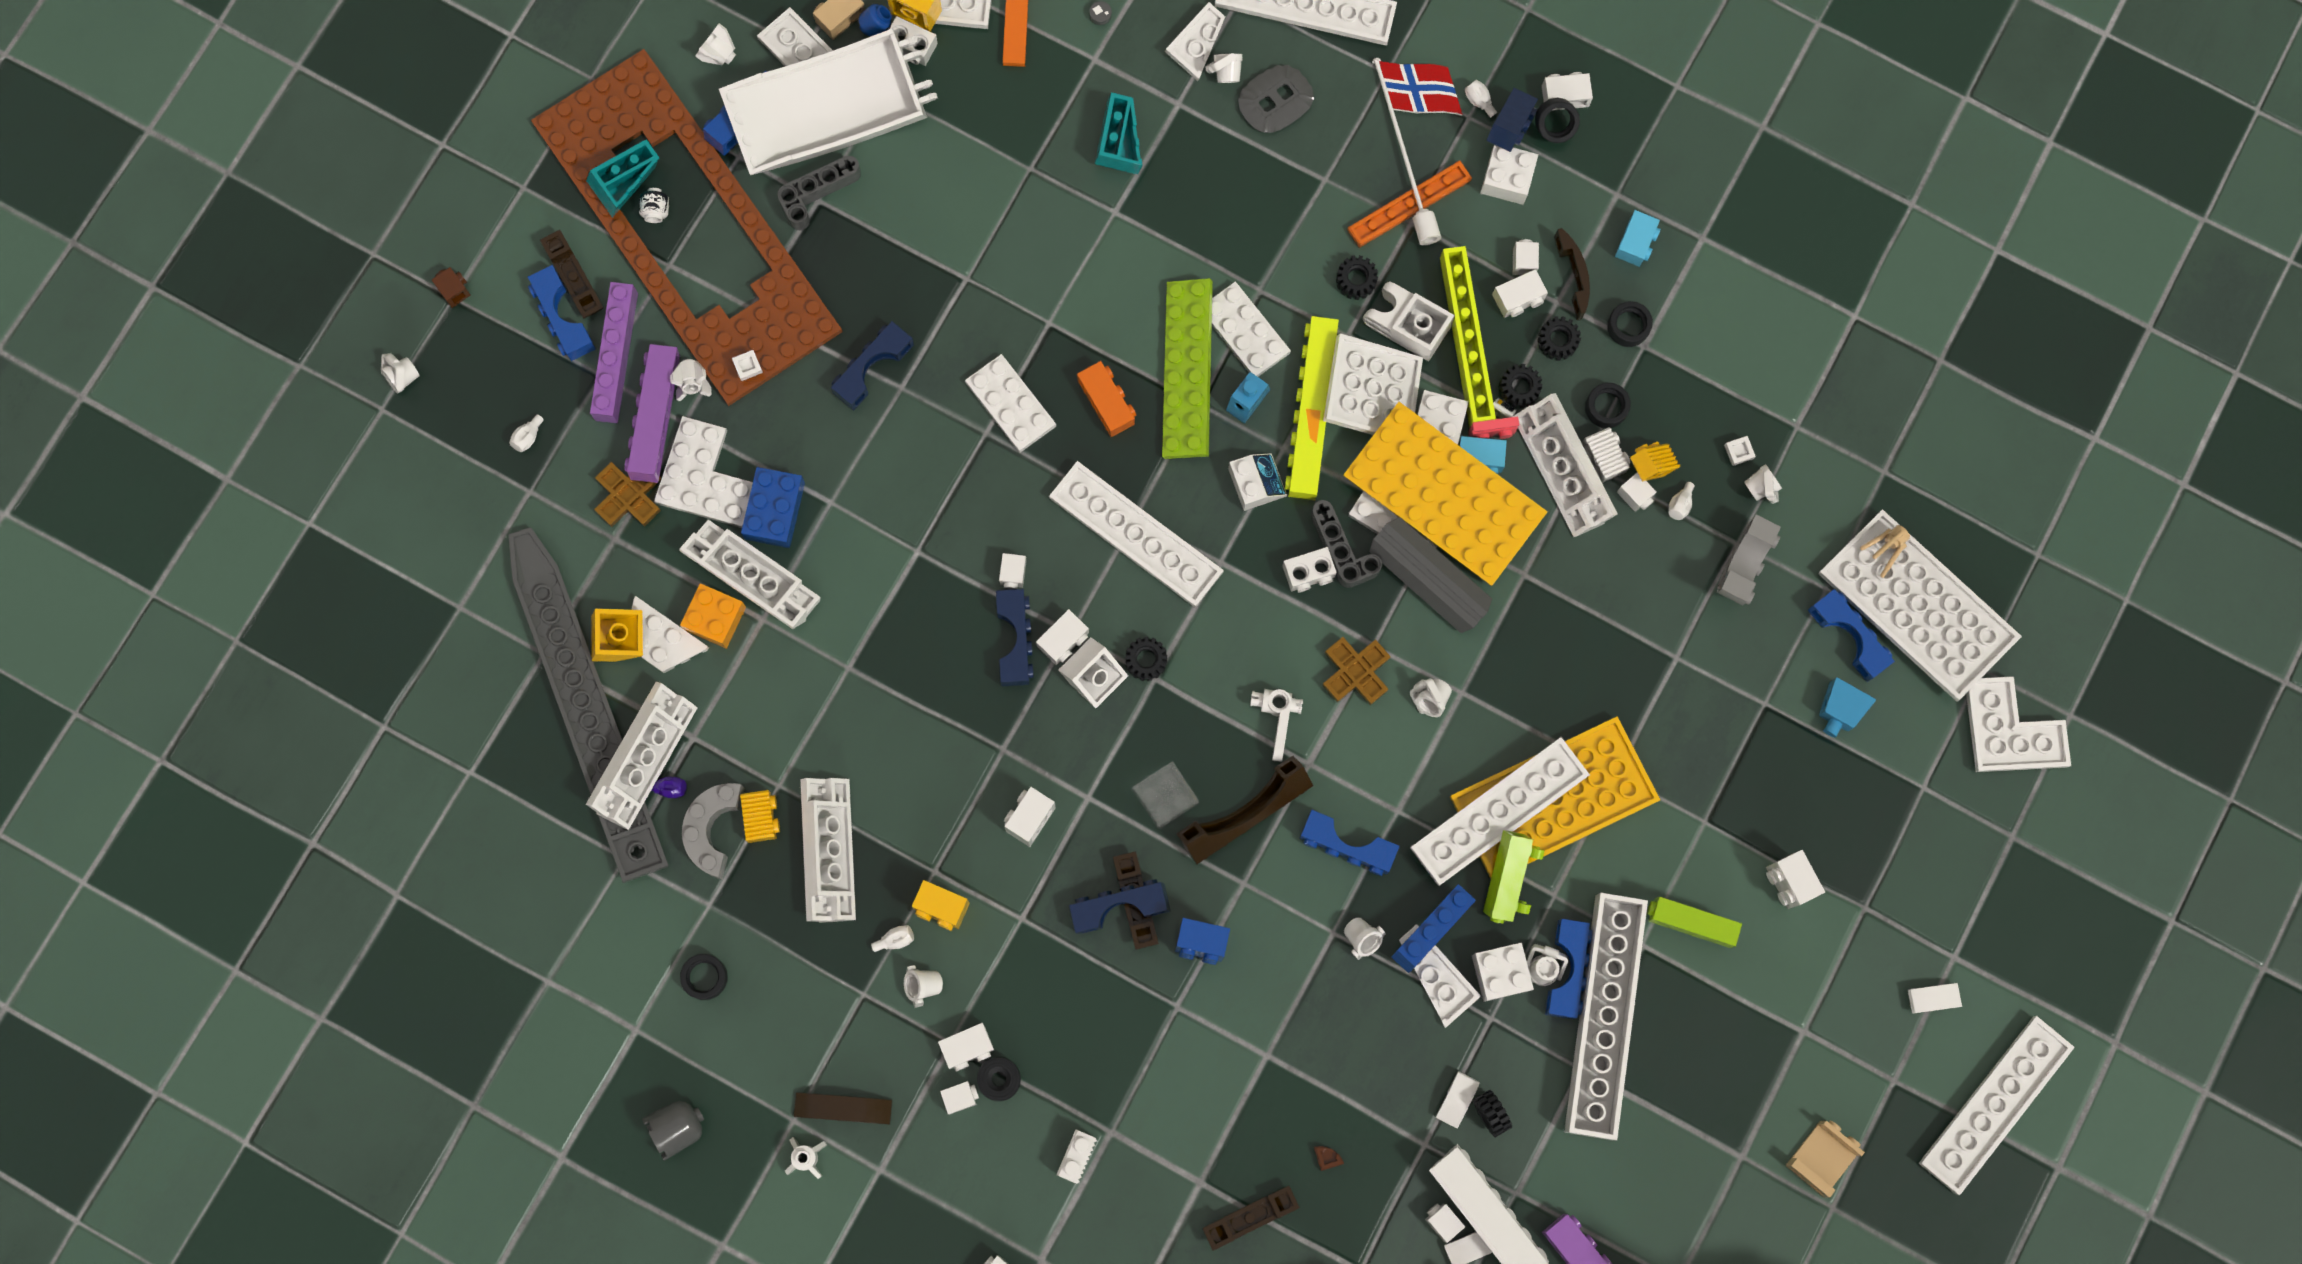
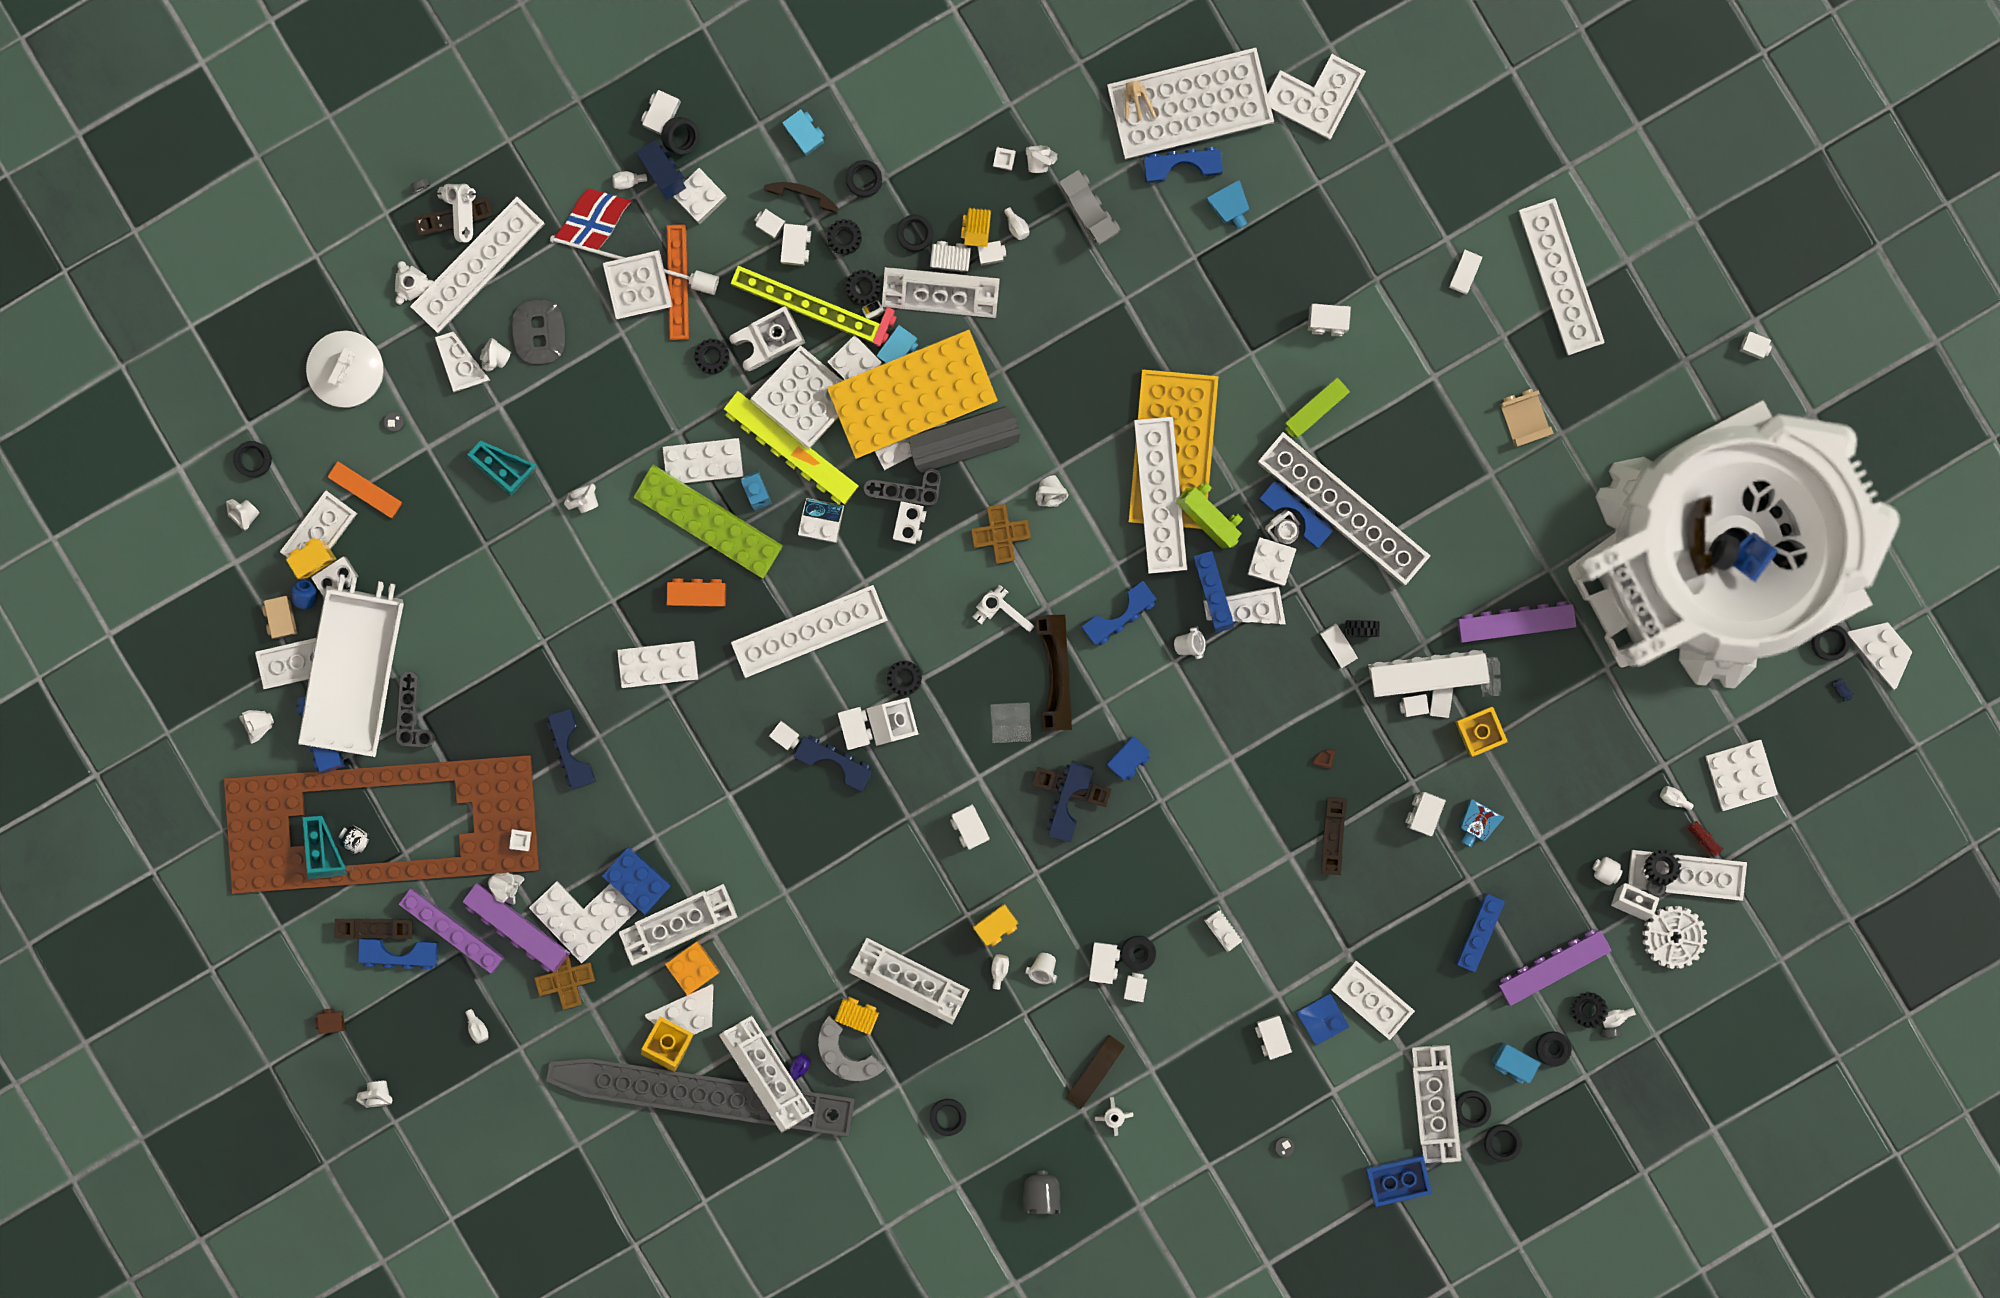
camera: 55 degrees left, 10 degrees up
none -> white piece [564,483,599,513]
none -> white plate [603,250,673,319]

